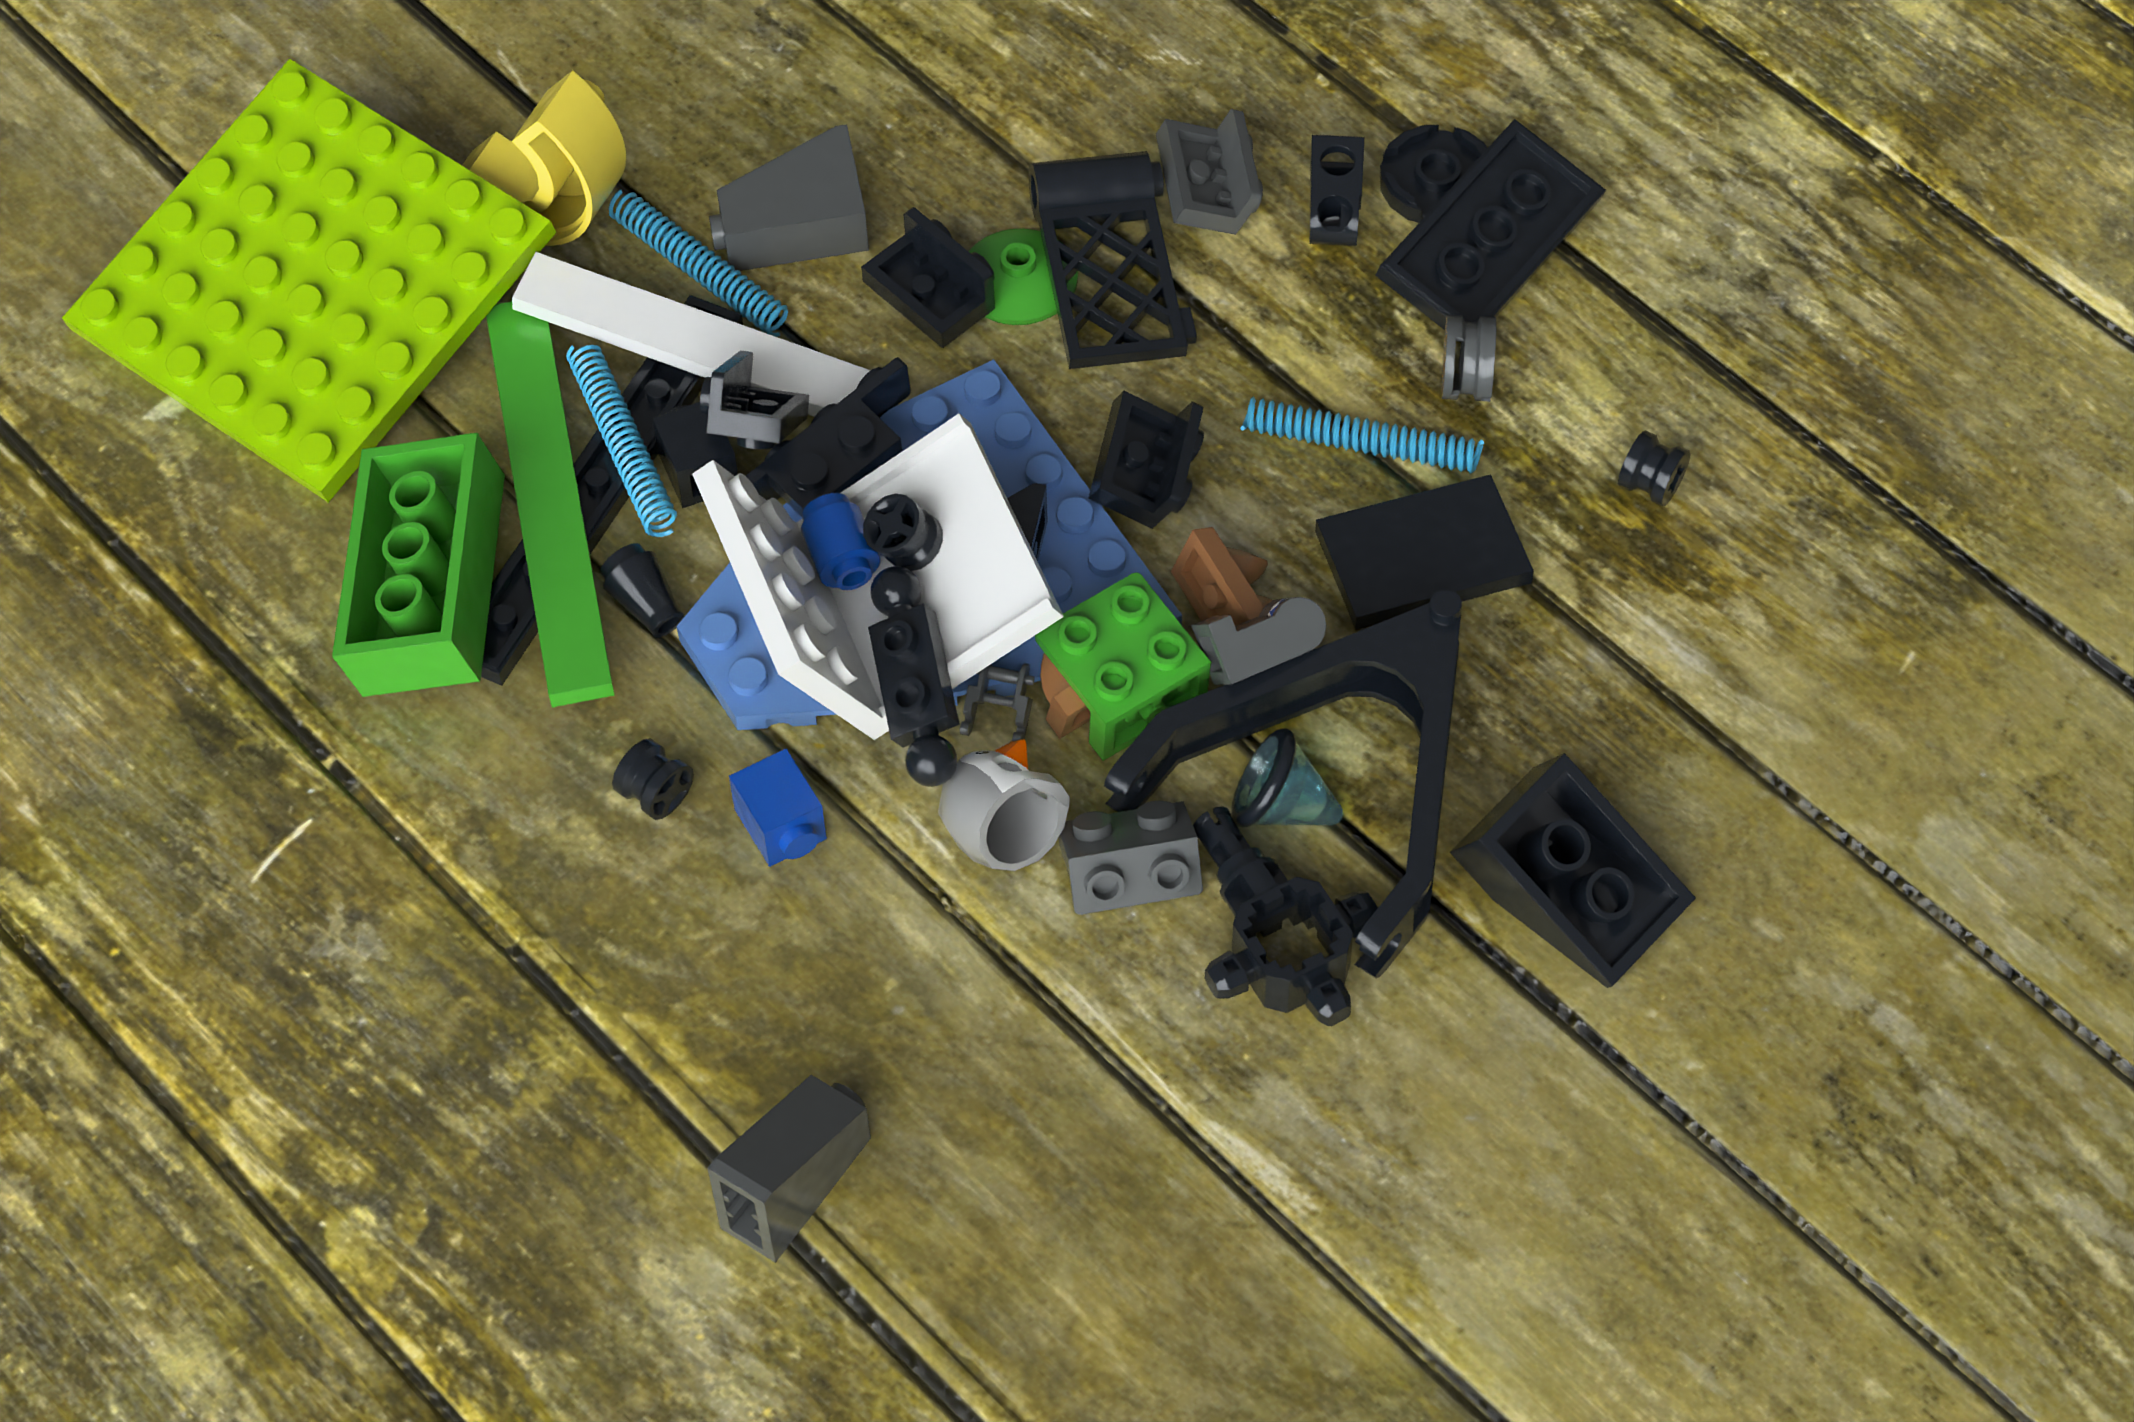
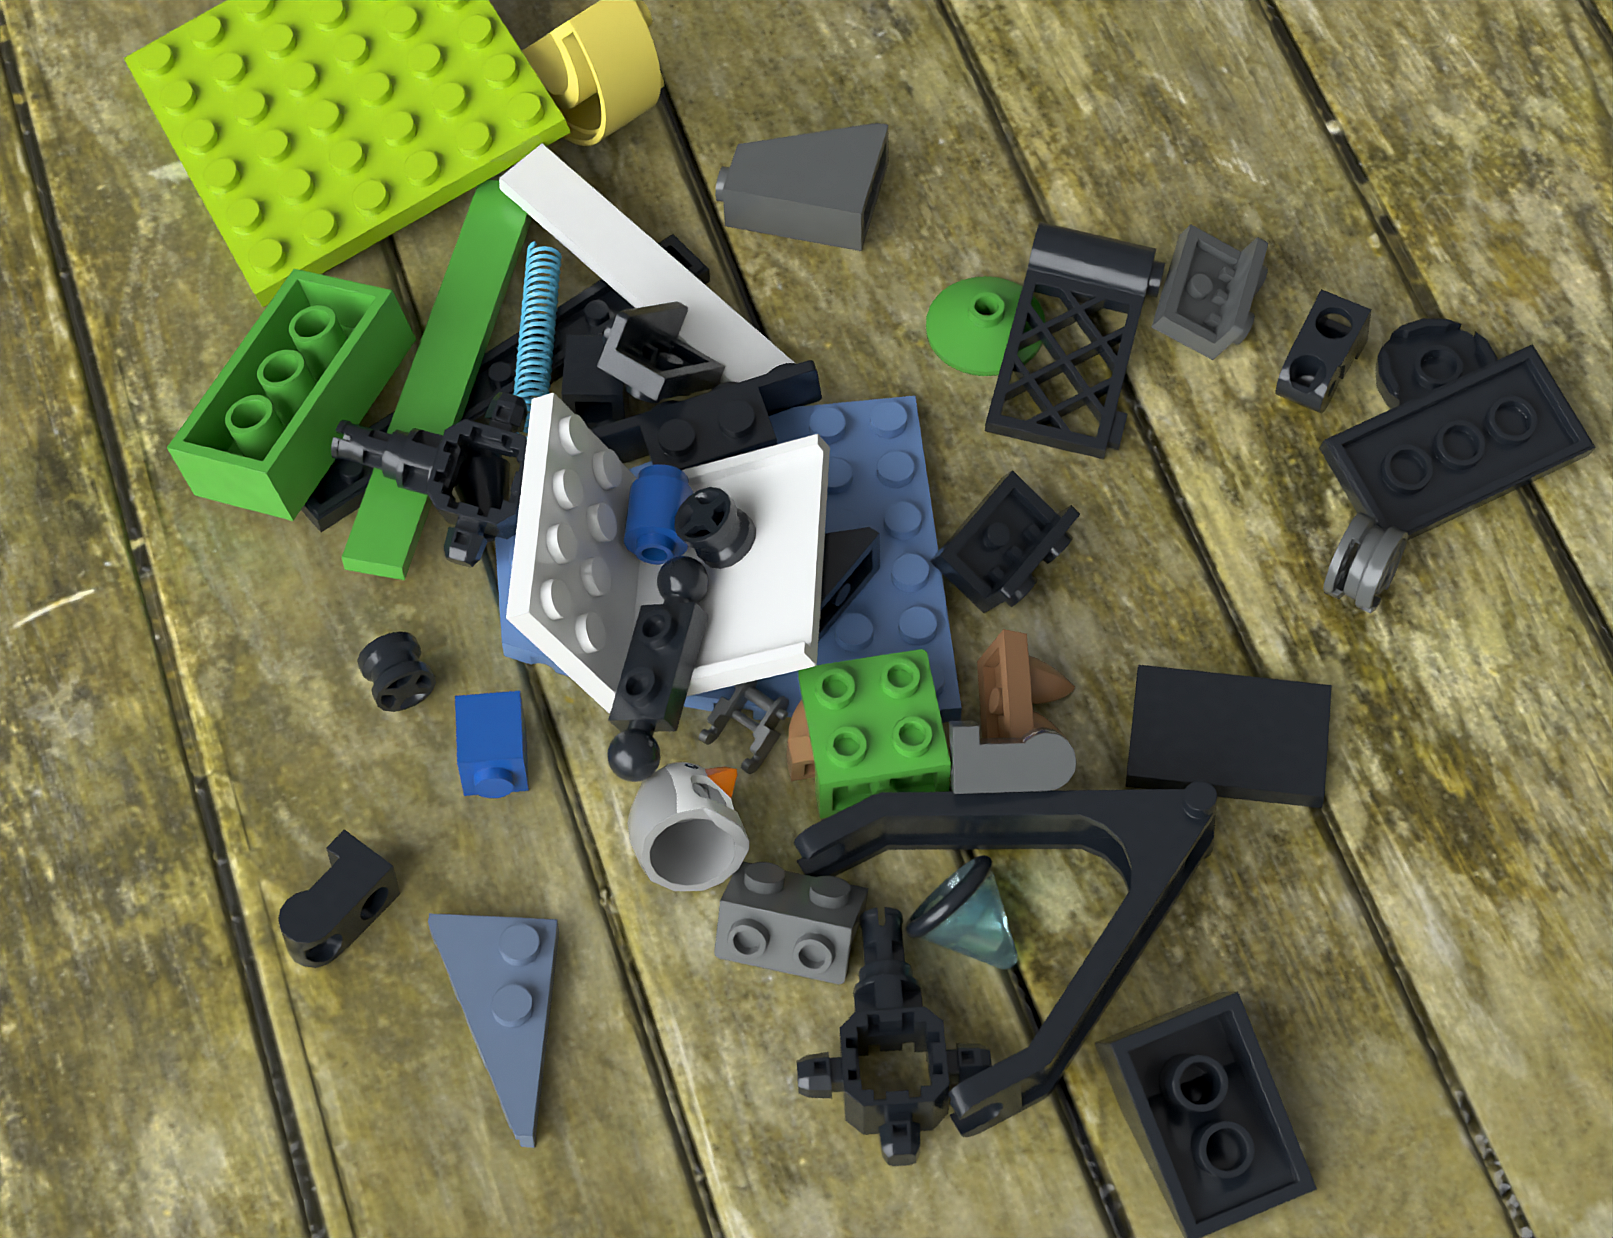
camera: 25 degrees right, 0 degrees up
medium azure piece [609,189,788,337] -> none
dark grey slope [707,1075,871,1263] -> none
black bracket [861,207,995,348] -> none
medium azure piece [1240,396,1484,474] -> none
black wheel [1618,430,1691,506] -> none
none -> black leg [278,829,400,968]
none -> black piece [331,392,528,568]
none -> sand blue wing [428,913,559,1148]

